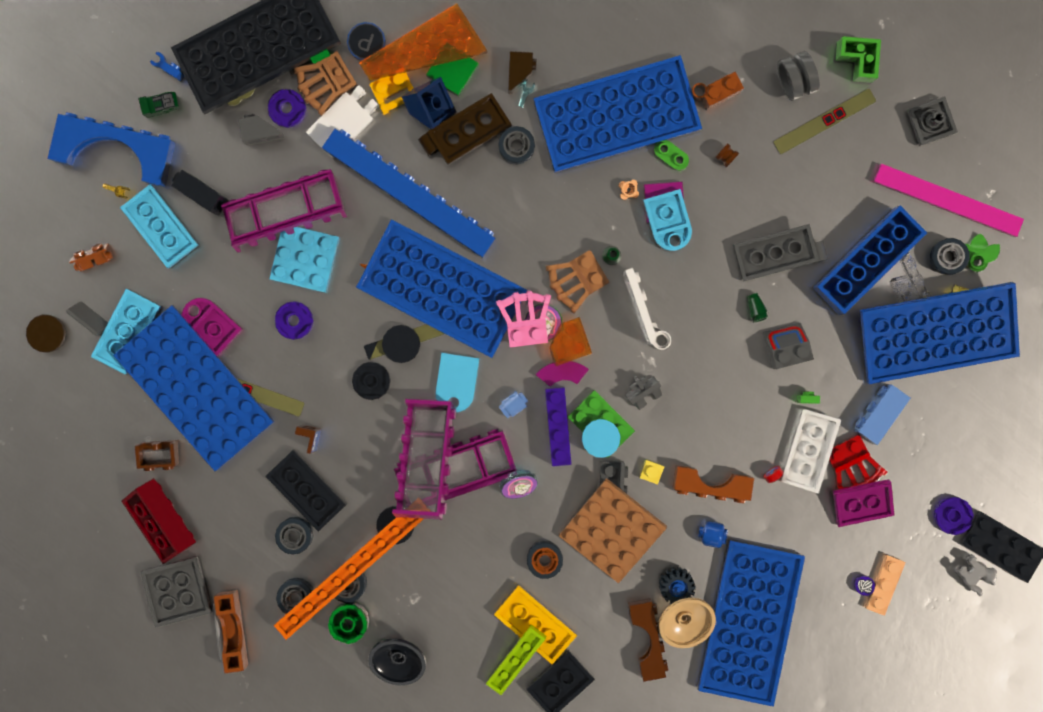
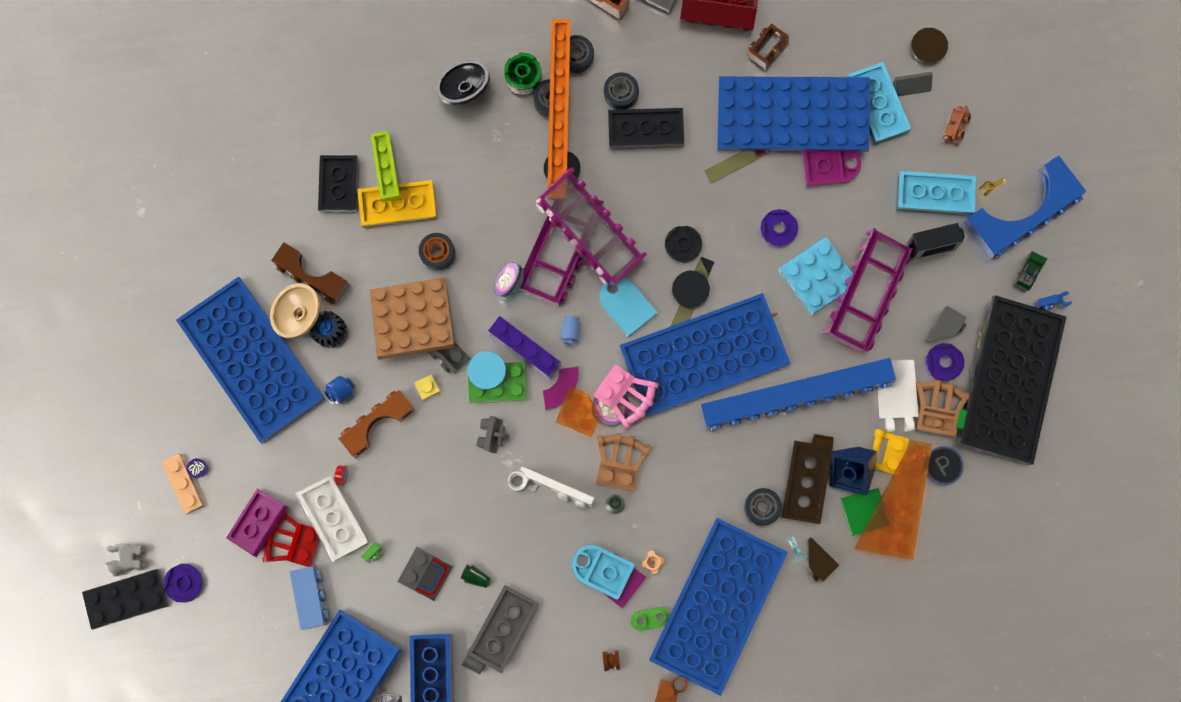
camera: 140 degrees right, 10 degrees down
reddish brown panel [295,425,321,454] -> none

